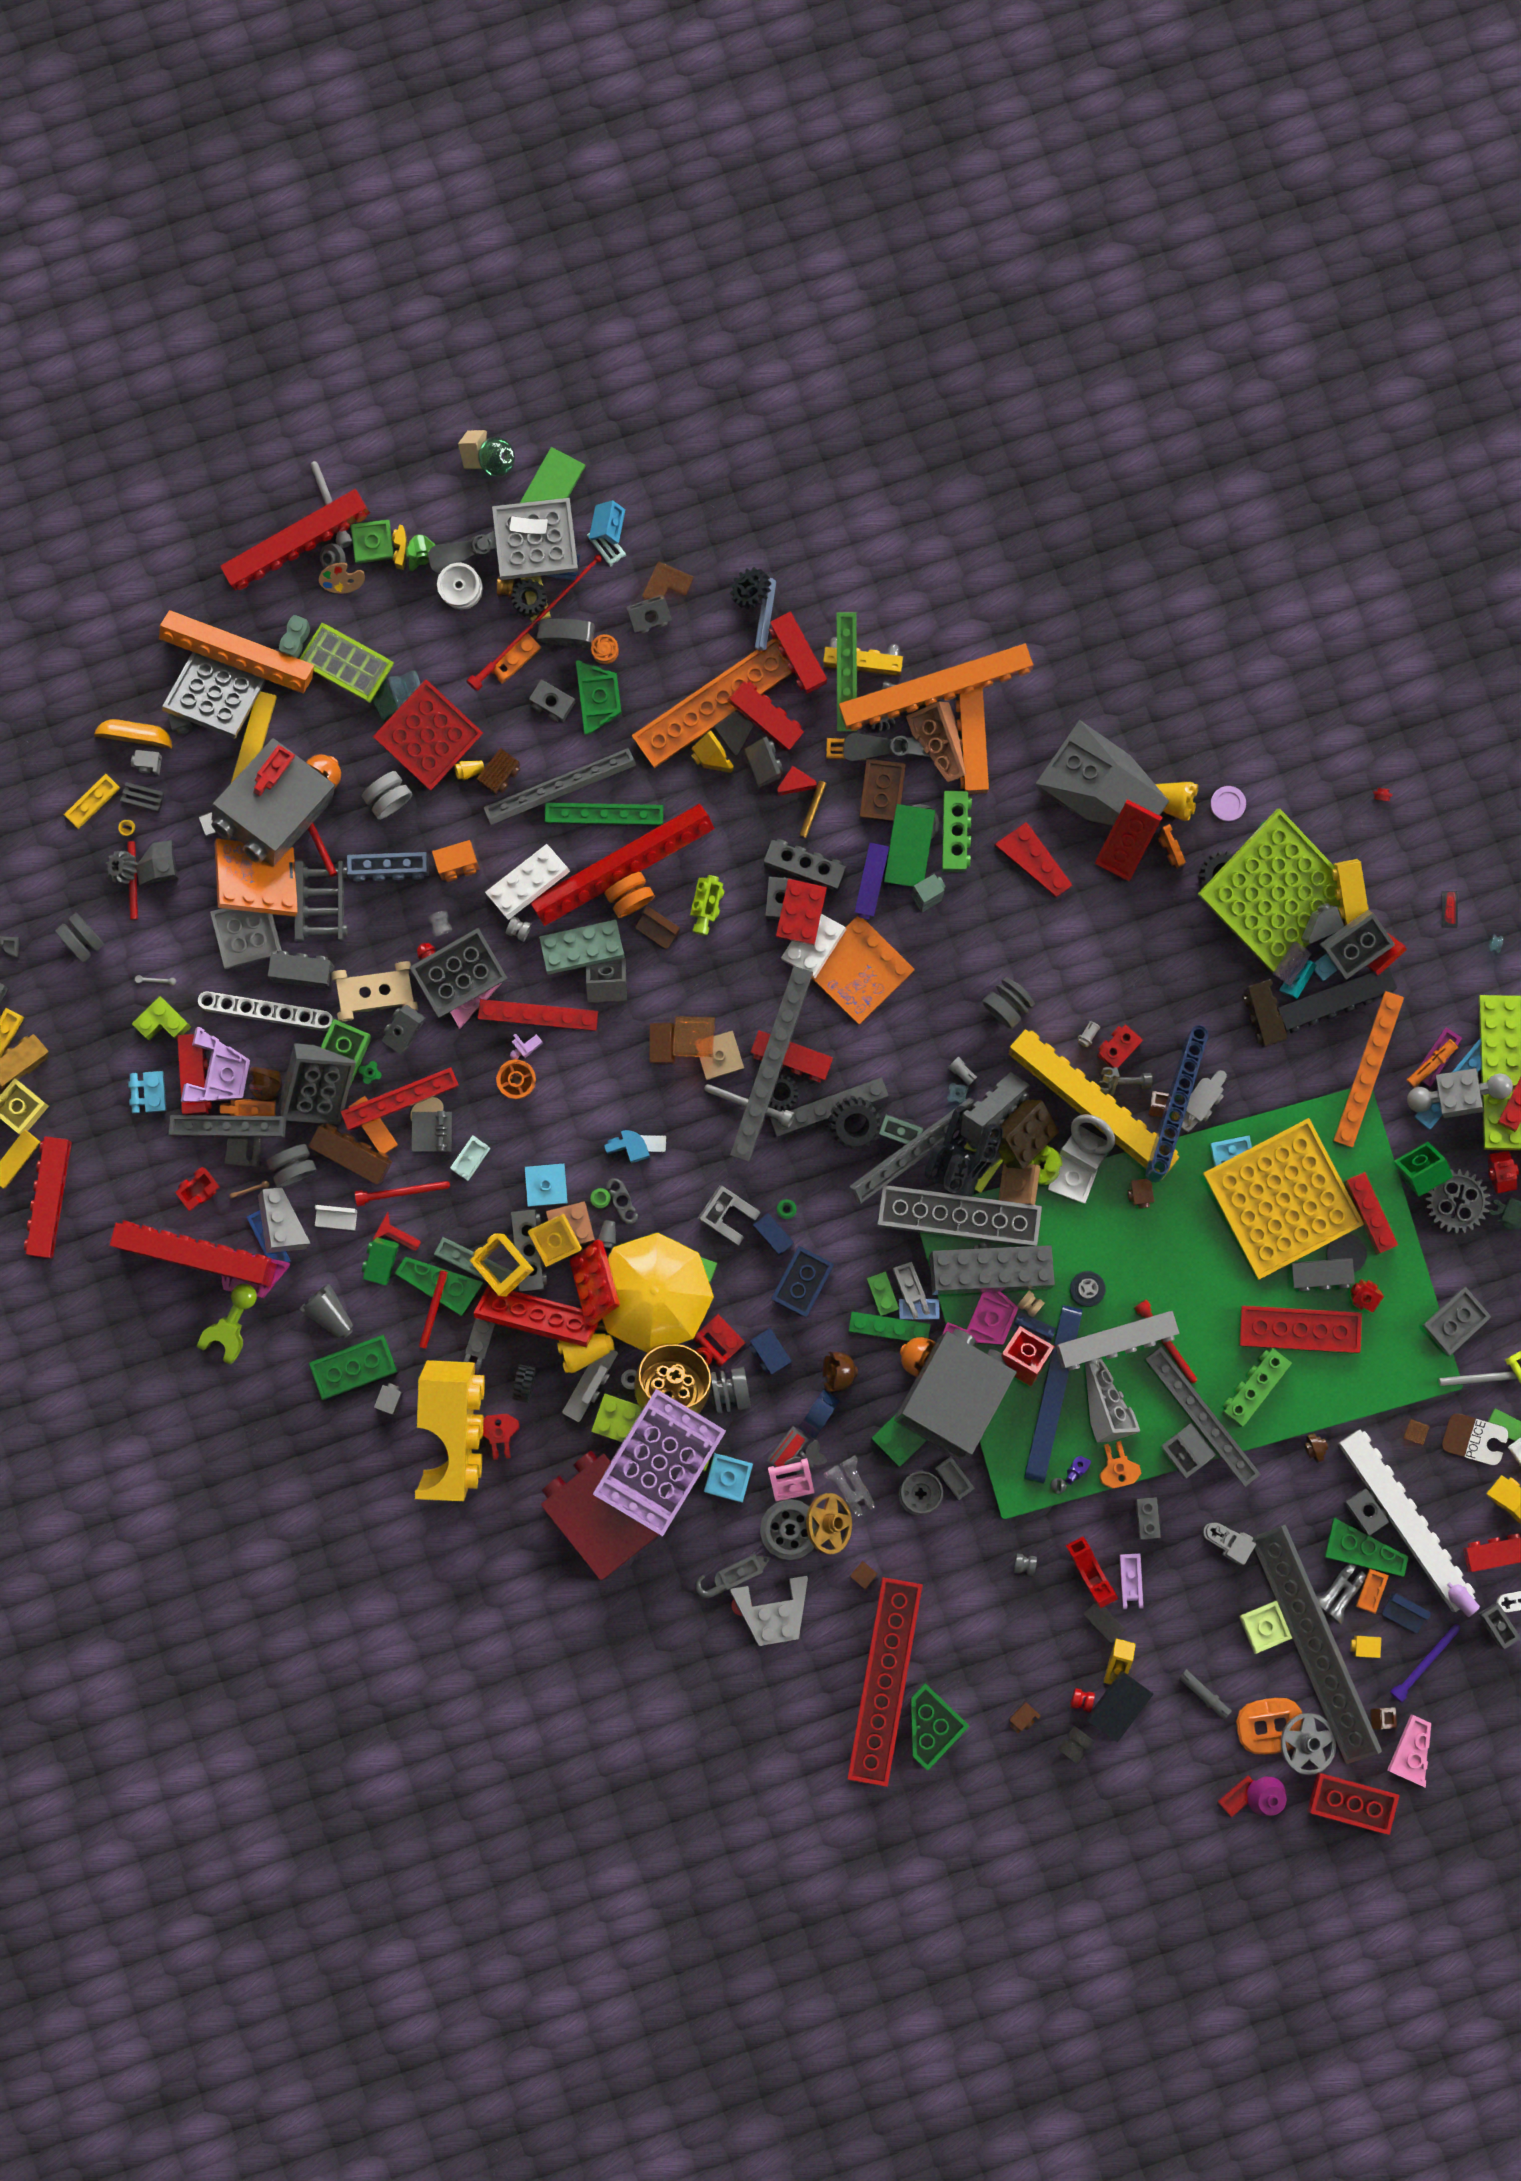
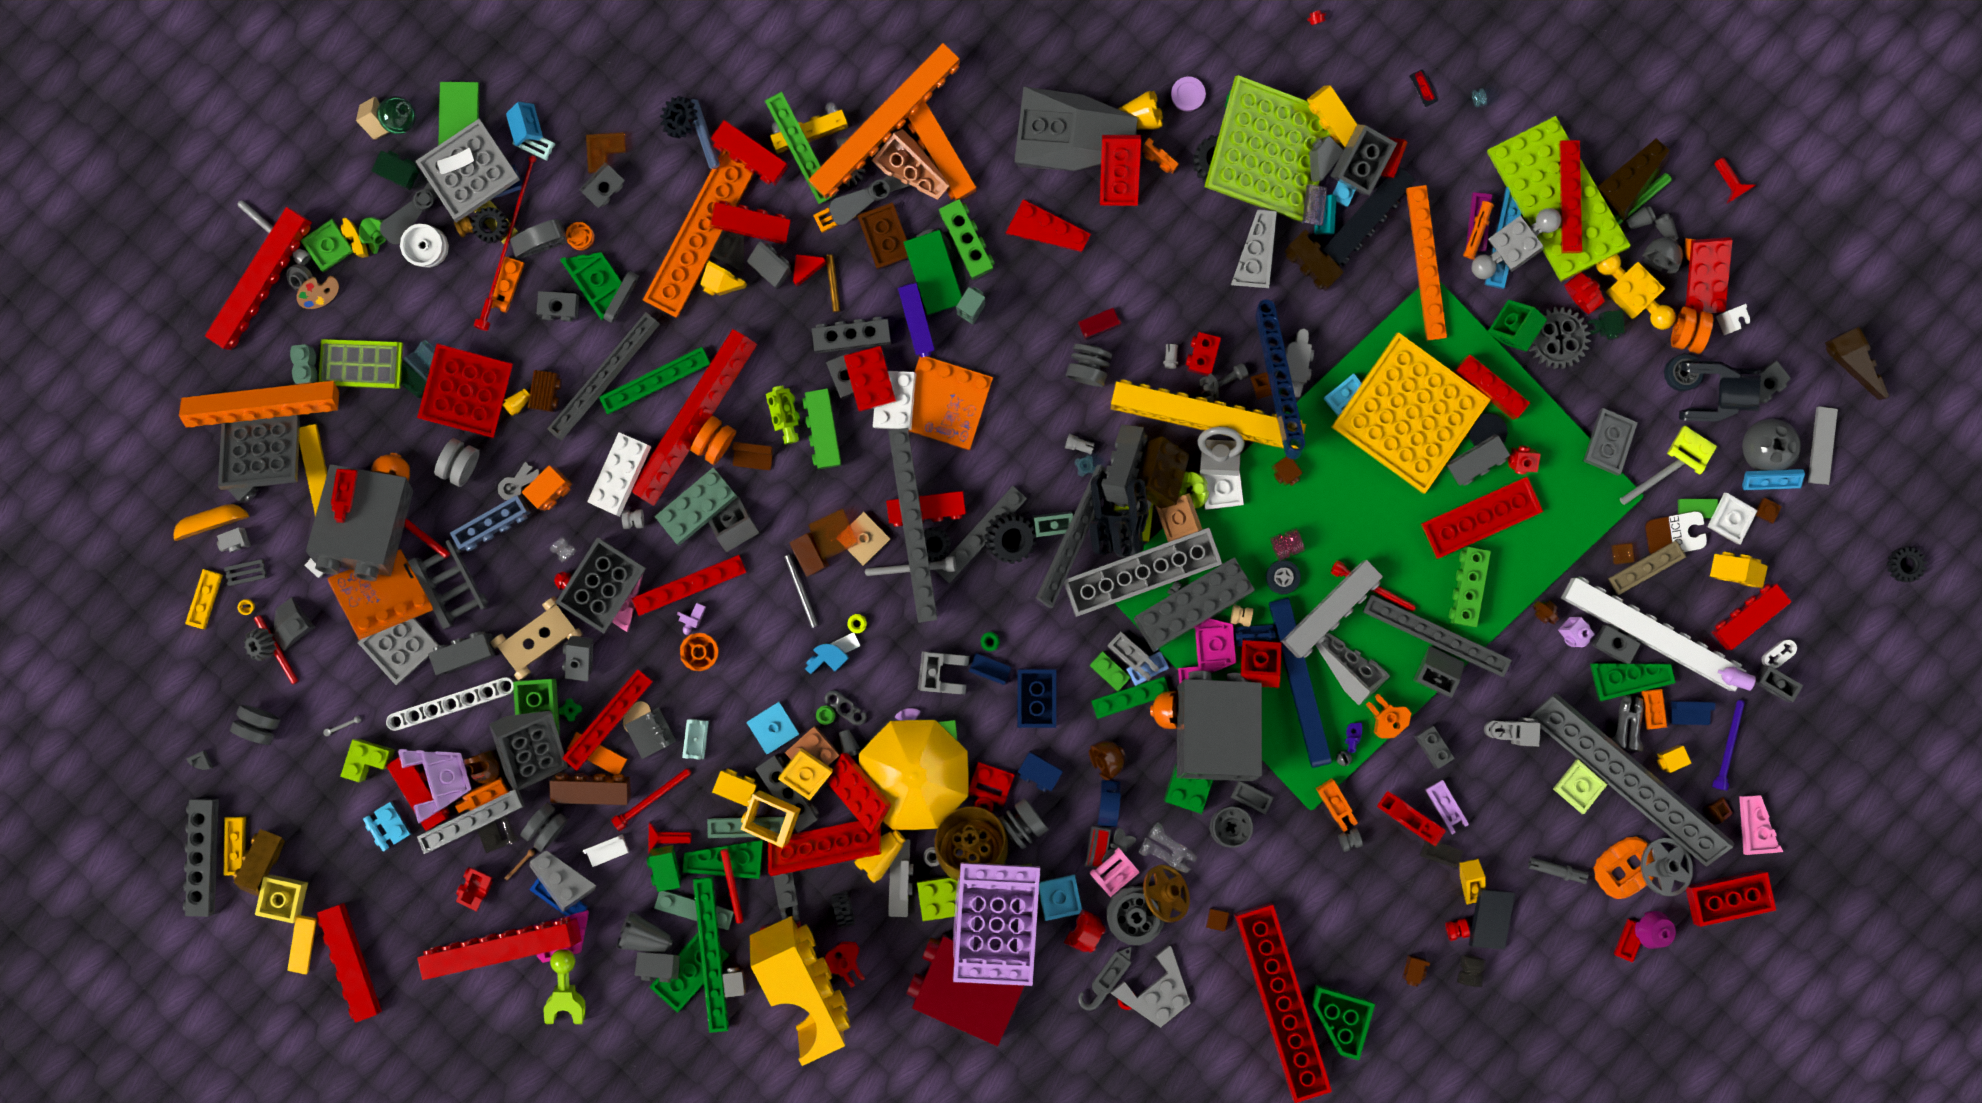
camera: 25 degrees left, 5 degrees up
none -> clear green brick [371,150,420,190]
none -> light grey piece [498,462,539,500]
none -> dark grey beam [603,271,639,324]
none -> dark grey brick [635,952,681,983]
none -> sand green plate [654,891,734,930]
none -> green tile [693,876,729,1033]
none -> yellow brick [712,768,758,807]
none -> flat silver bar [784,554,819,628]
none -> bright green brick [802,389,842,470]
none -> neon yellow plate [848,614,867,633]
none -> lavender tile [895,708,921,721]
none -> red cylinder [1064,909,1106,953]
none -> dark red panel [1078,308,1121,340]
none -> light grey wing [1231,209,1277,288]
none -> clear pink wheel [1270,528,1305,561]
none -> orange hinge [1316,778,1358,832]
none -> lavender brick [1558,617,1594,647]
none -> dark tan tile [1608,540,1686,595]

